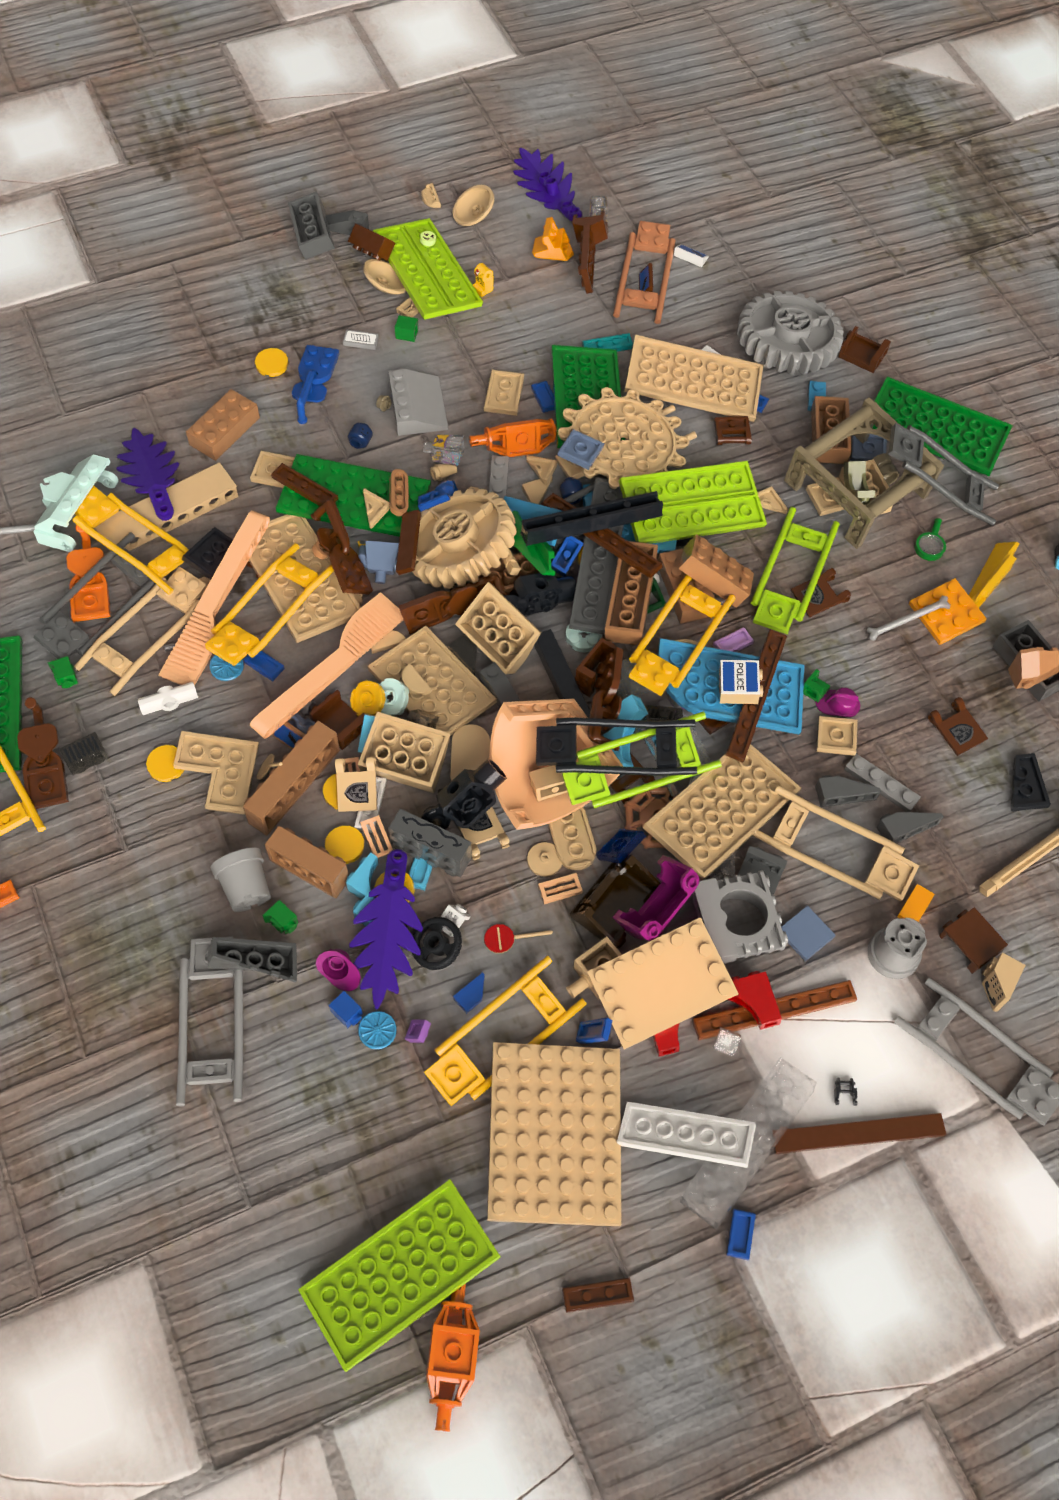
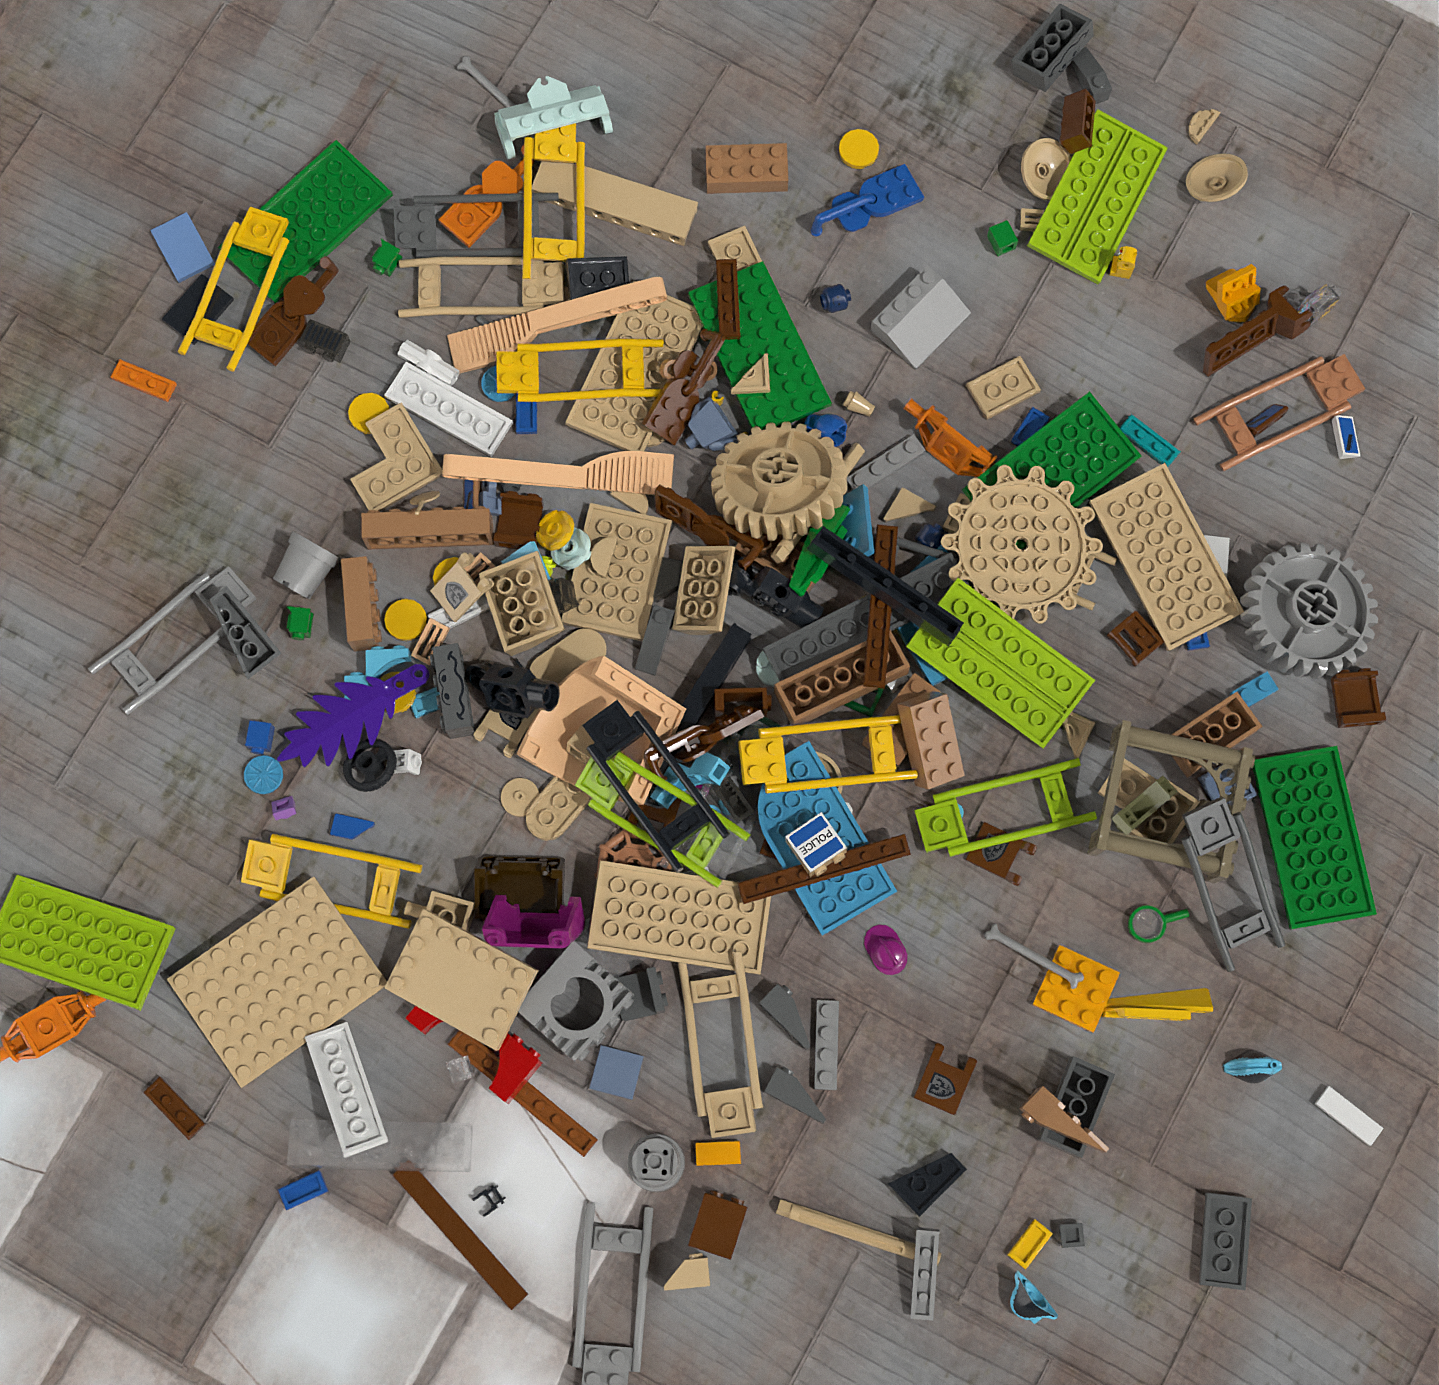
camera: 55 degrees right, 15 degrees up
dark purple plant [116,428,179,521] -> none
magenta piece [316,949,361,991] -> none
tile [343,330,379,350] -> none
dark tan plate [376,395,392,412] -> none
medium nougat plate [389,469,409,516] -> none
reddish brown tile [396,510,421,575] -> none
blue tile [418,491,450,511] -> none
yellowish green tile [420,231,436,246] -> none
clear torso [423,435,464,466] -> none
red piece [484,924,553,953] -> none
dark purple plant [513,148,582,221] -> none
tan tile [526,455,557,485] -> none
light nougat tile [538,873,583,904] -> none
blue slope [551,536,584,577] -> none
sand blue tile [557,429,605,470] -> none
blue tile [576,1018,613,1044] -> none
clear blue tile [596,829,646,863] -> none
lavender tile [713,627,754,652] -> none
green panel [803,669,830,702] -> none
tan plate [817,716,858,756] -> none
none -> white plate [384,362,513,457]

